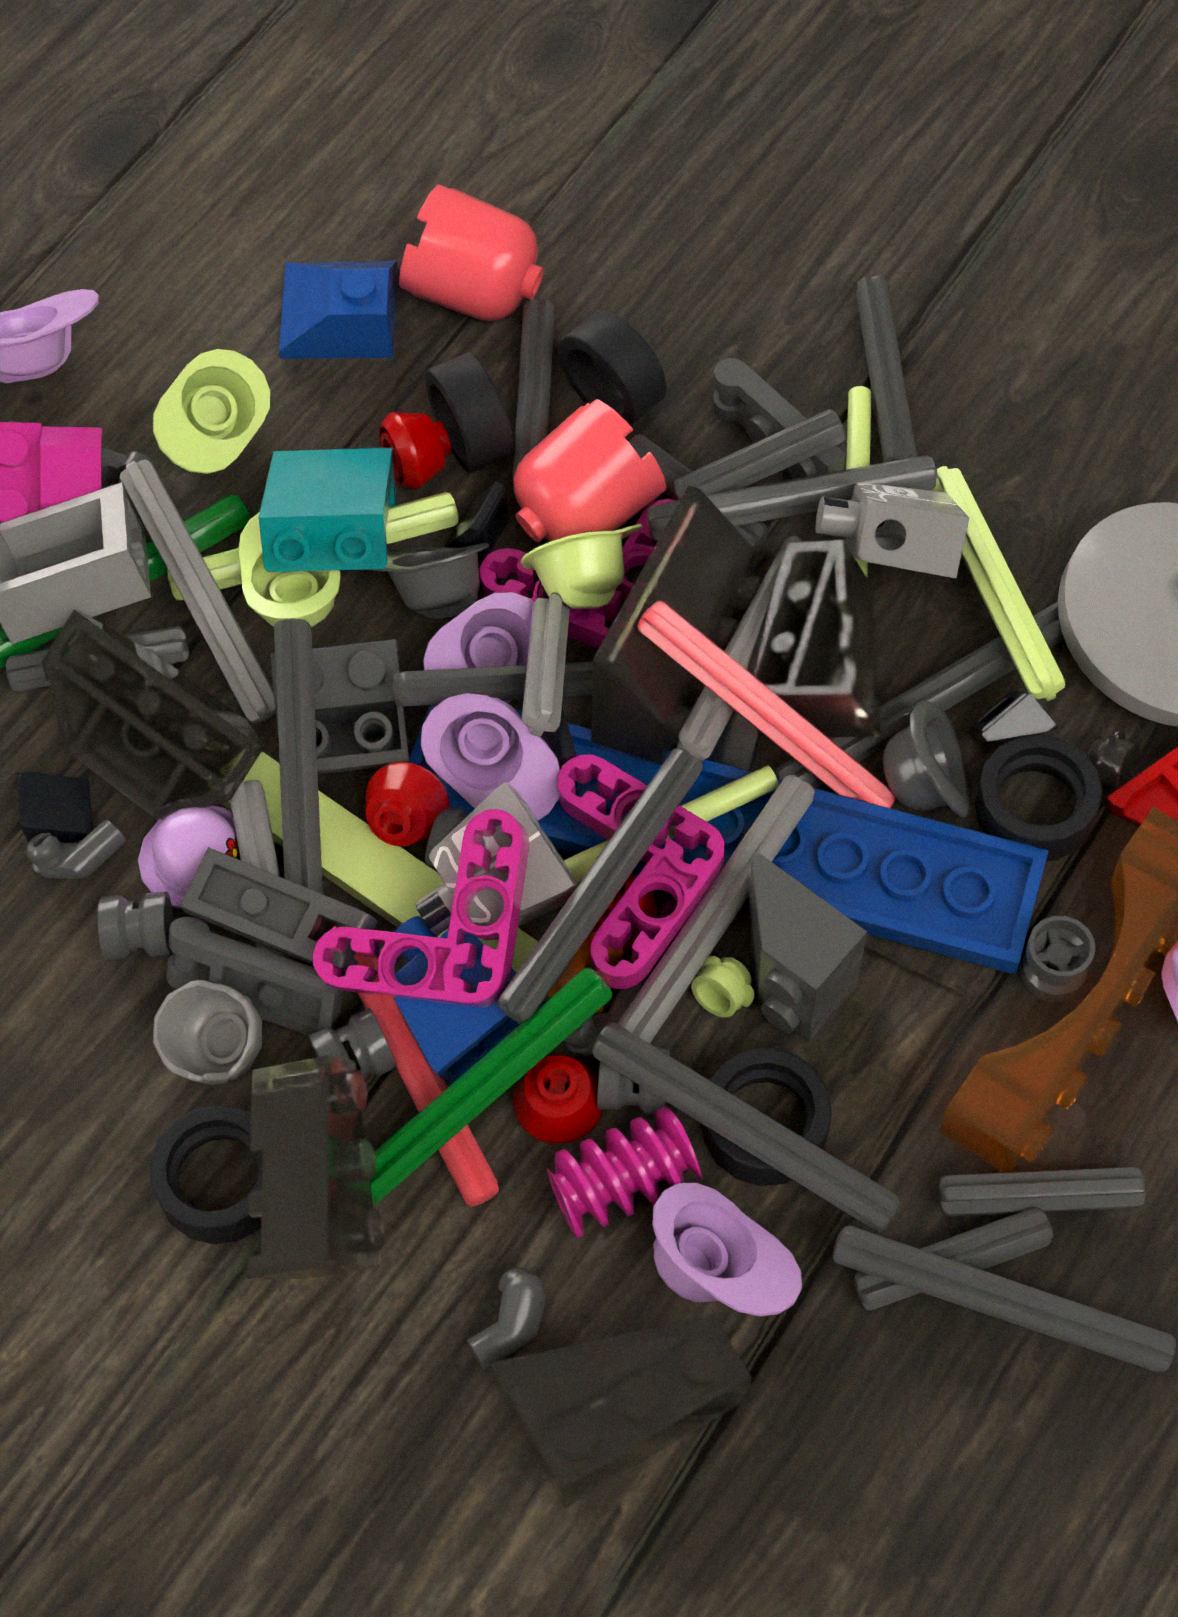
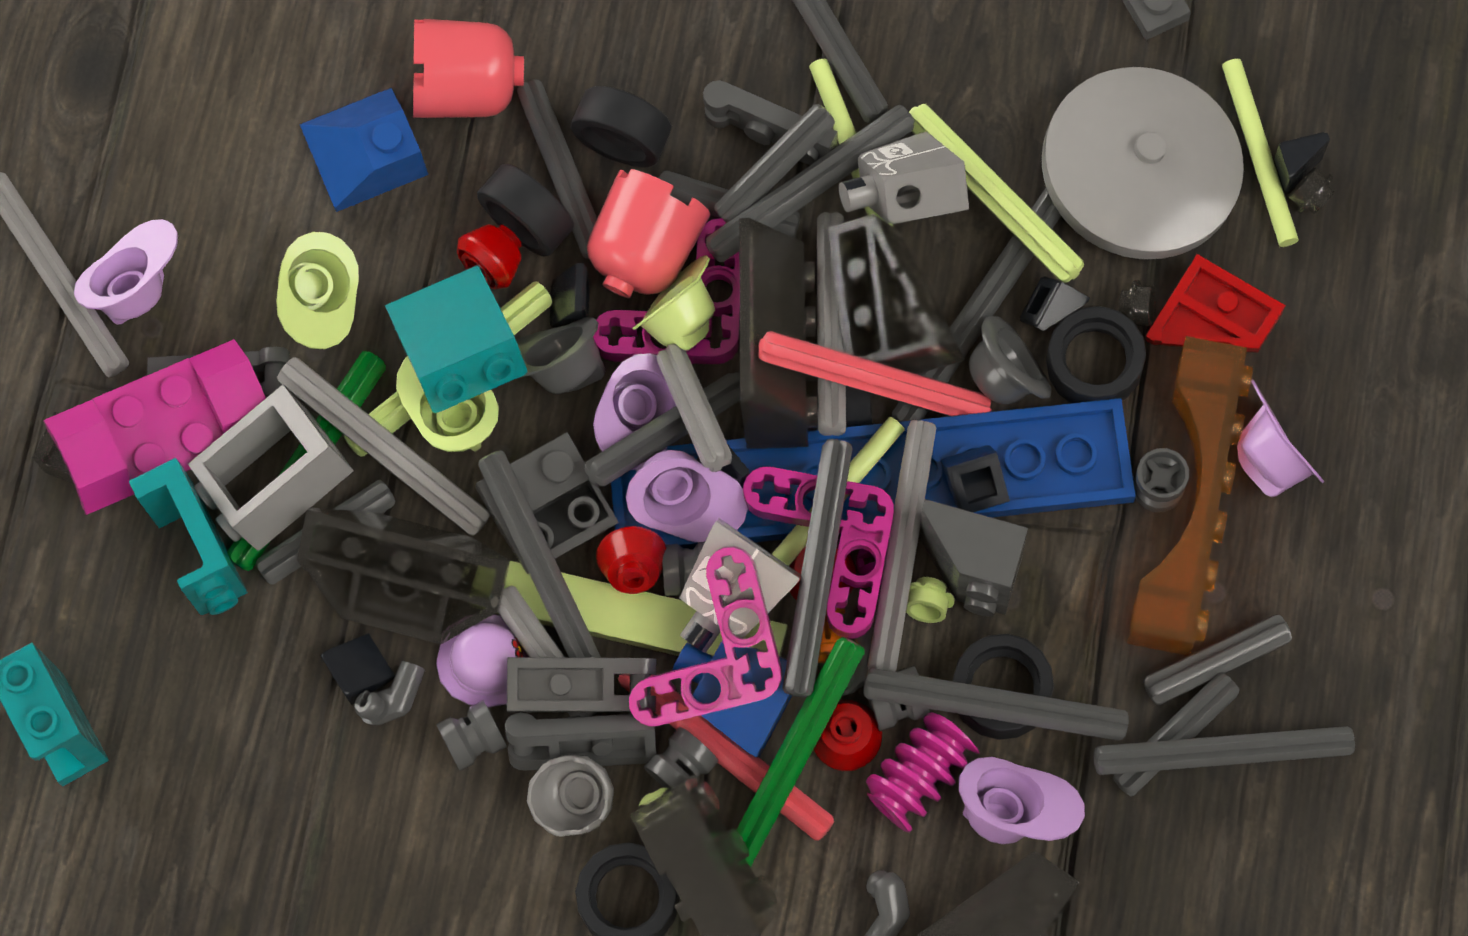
camera: 20 degrees left, 10 degrees up
none -> black slope [941,445,1010,513]

